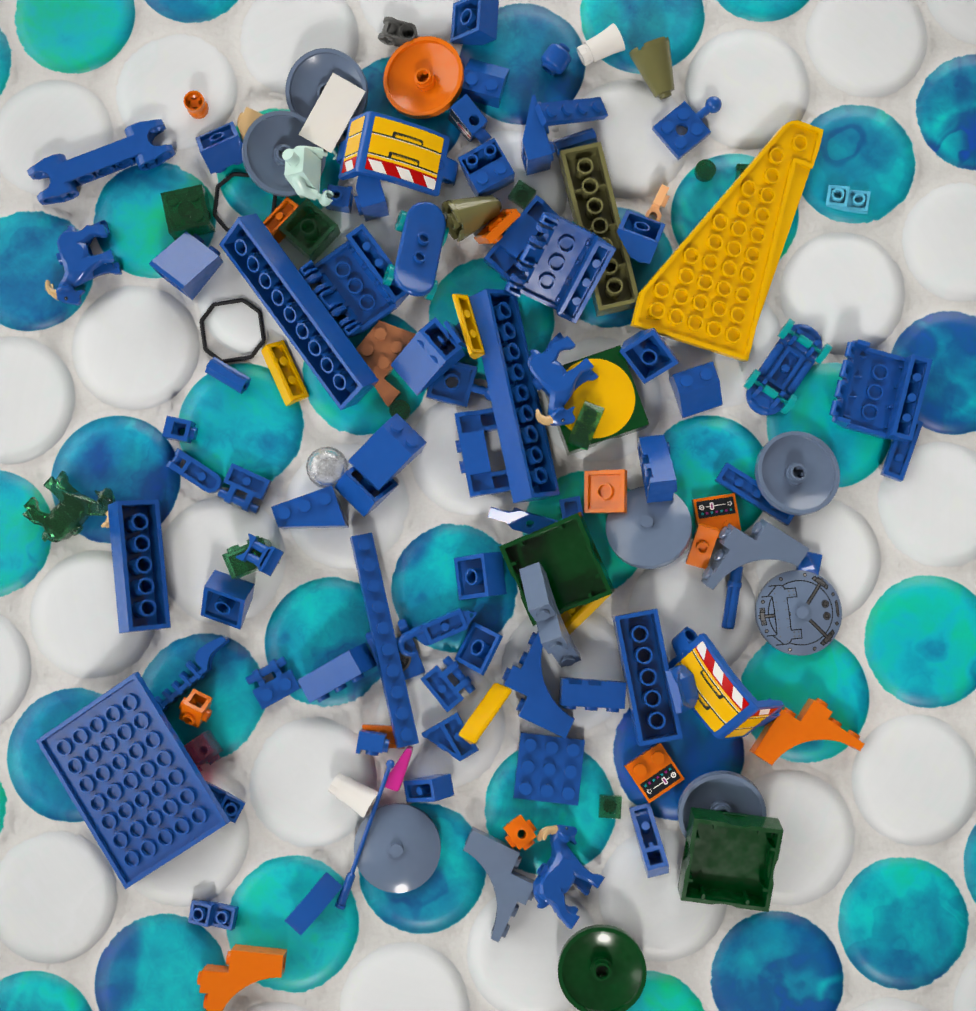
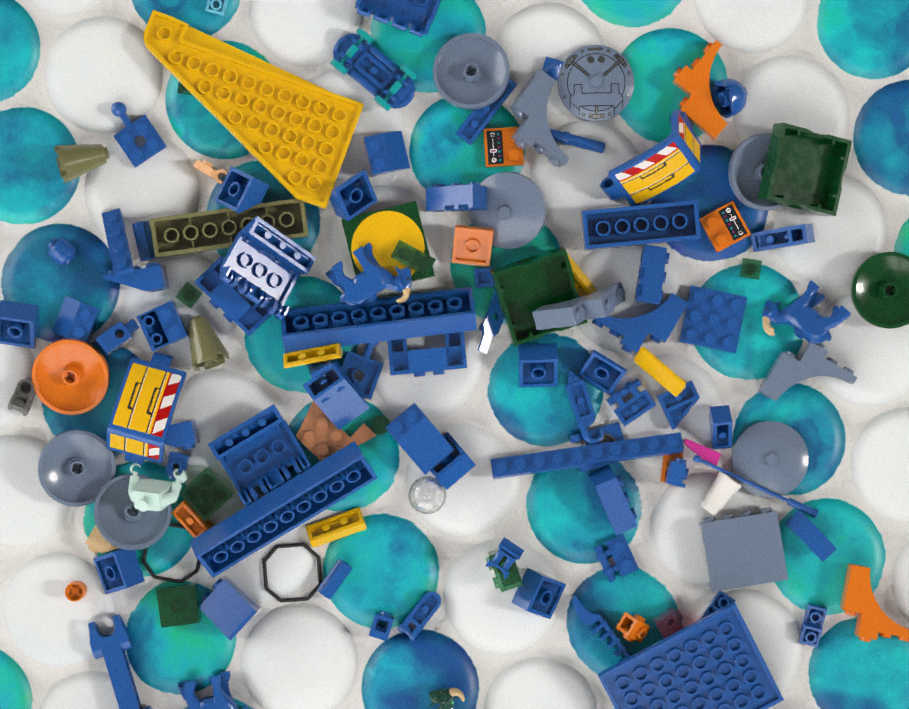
camera: 85 degrees left, 5 degrees up
blue brick [108,500,171,634] -> none
blue plate [218,463,272,513] -> none
blue wedge [271,485,349,529] -> none
white sticker [299,73,366,153] -> none
blue piece [383,202,449,301] -> none
orange plate [474,209,521,244] -> none
orange brick [502,814,537,850] -> none
white plant [576,23,625,66] -> none
blue slope [665,665,699,714] -> none
orange plate [686,523,719,569] -> none
clear green tile [694,159,716,182] -> none
none -> sand blue panel [699,507,788,592]
none -> blue cylinder [711,78,747,118]

